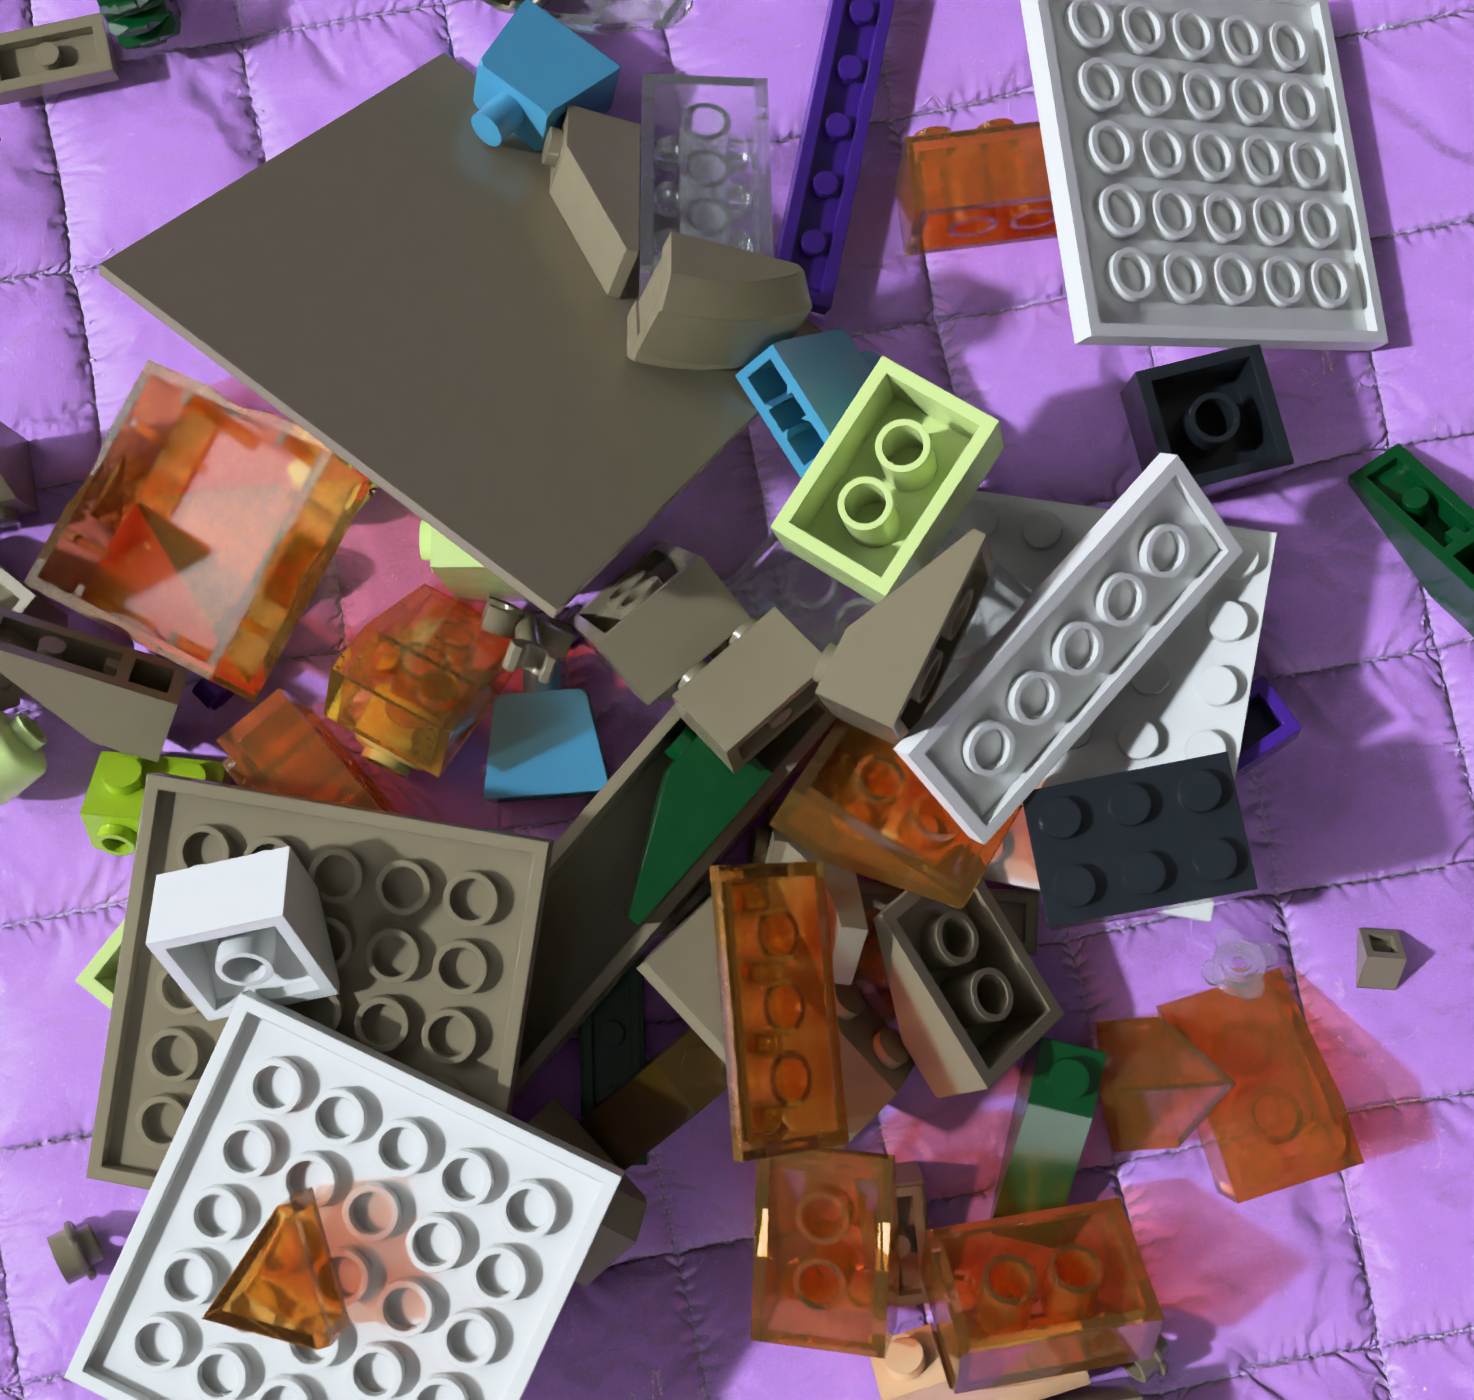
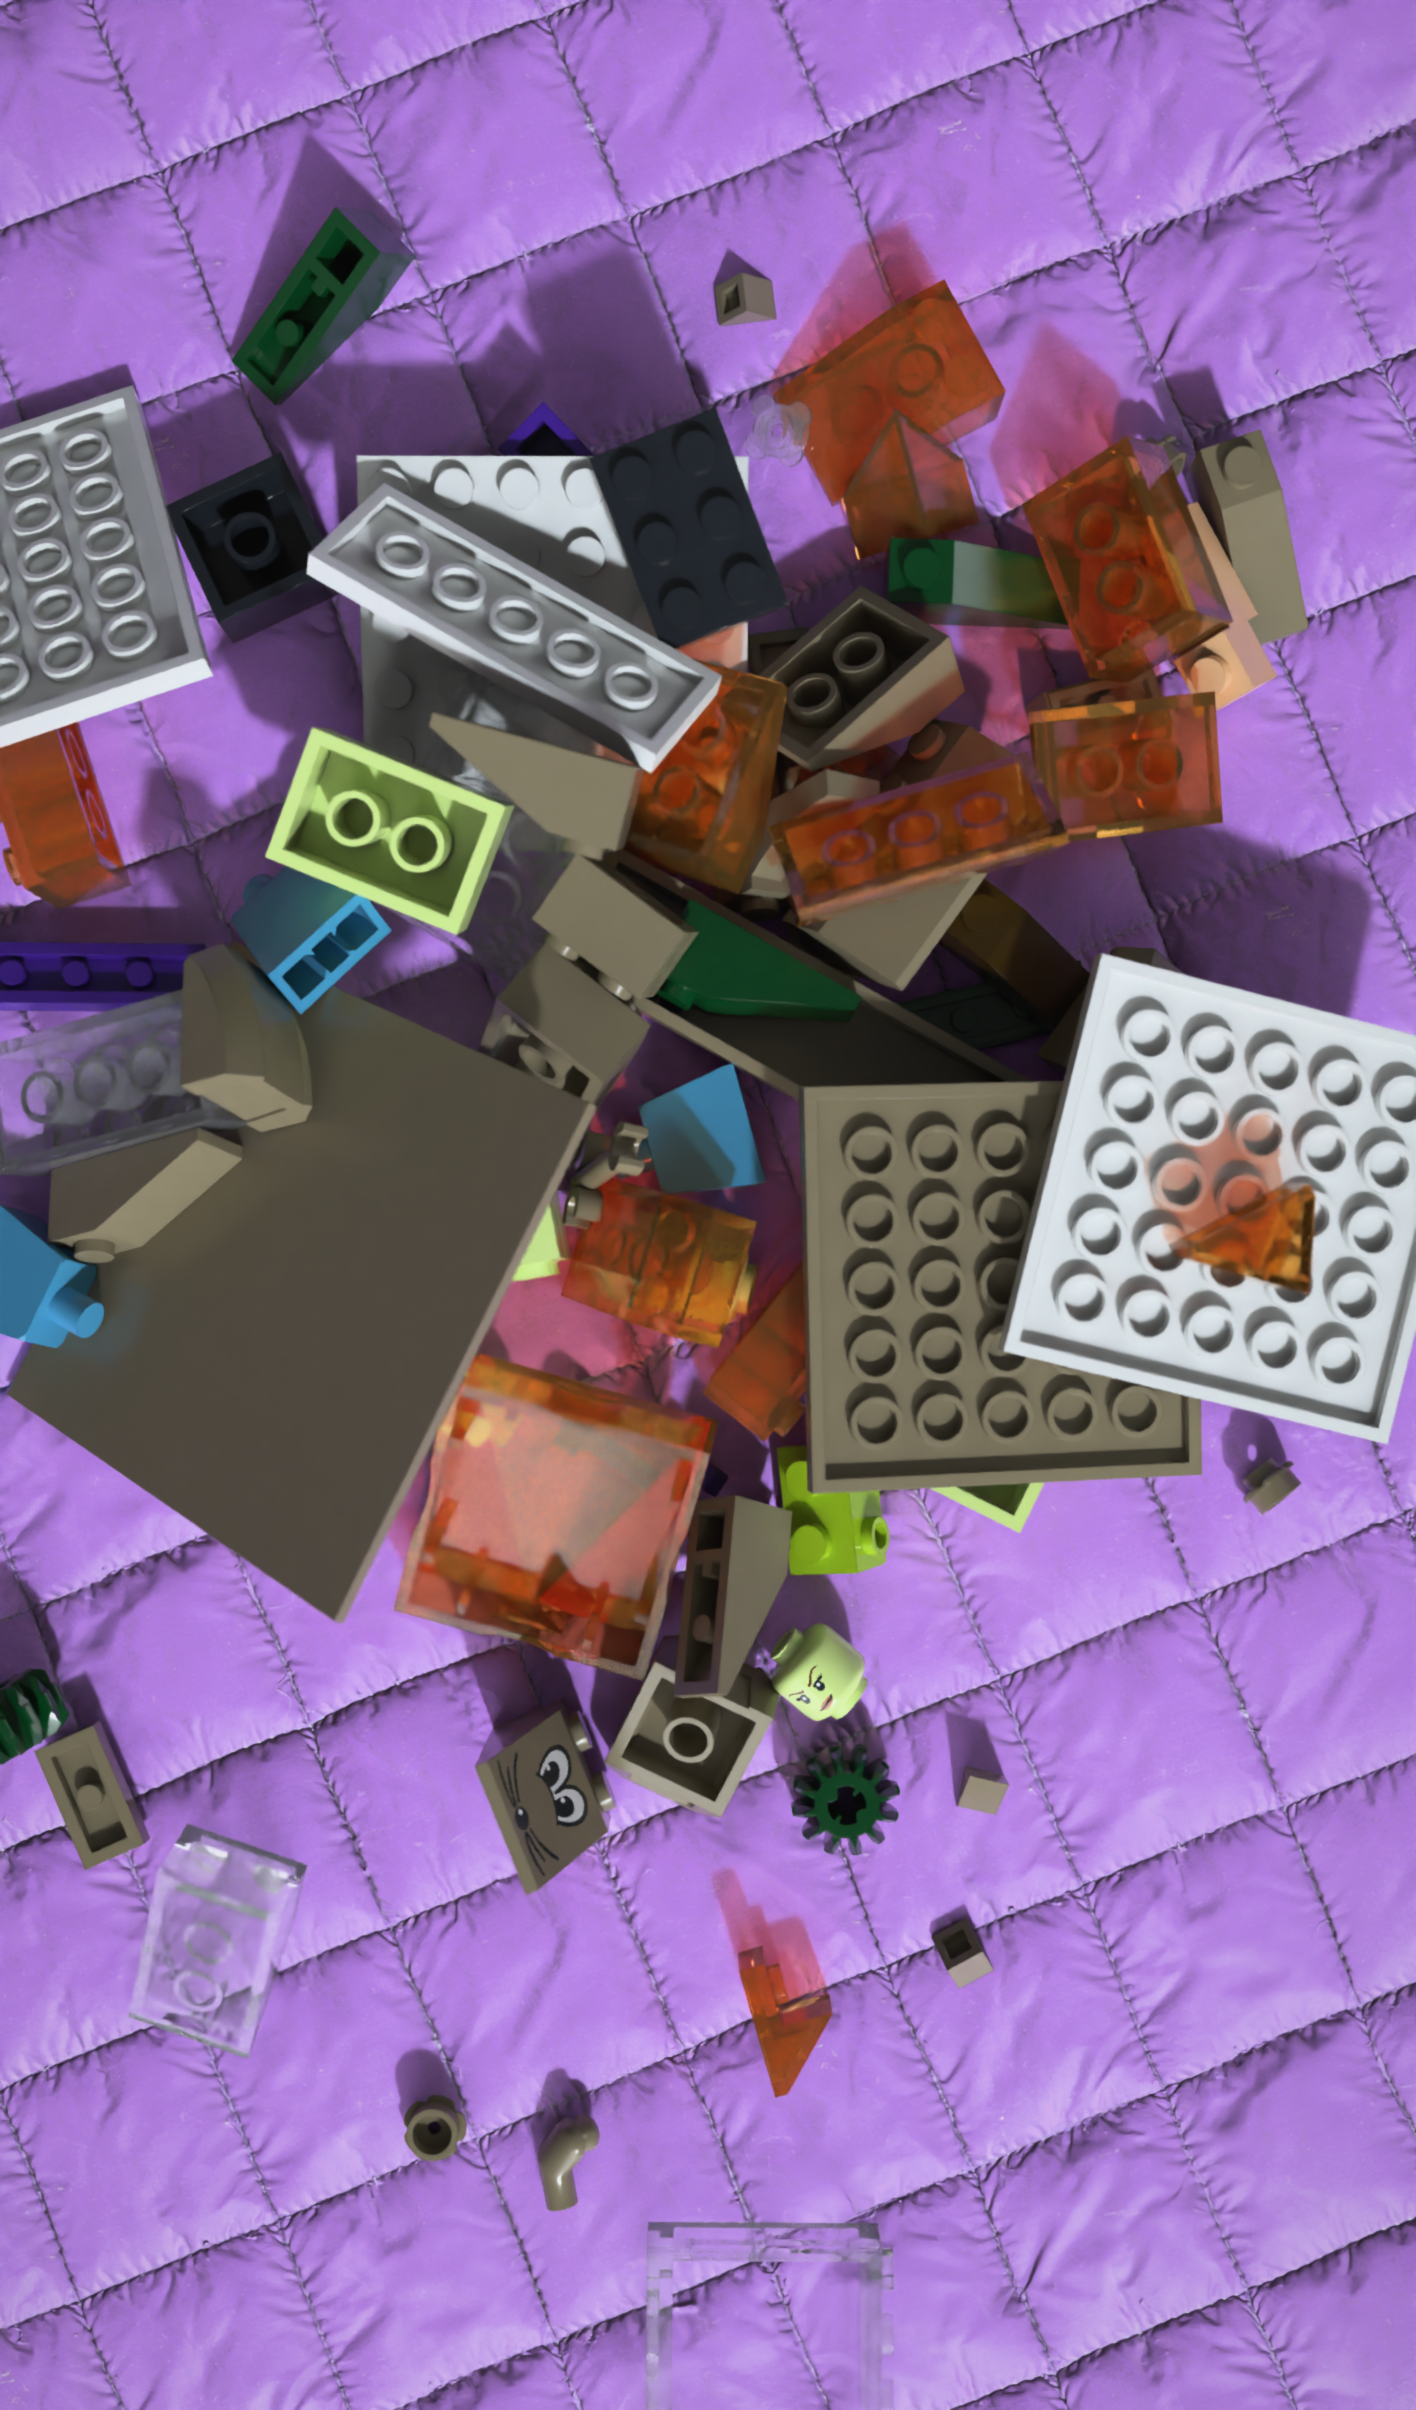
camera: 100 degrees left, 5 degrees up
white slope [146,846,340,1021] -> none

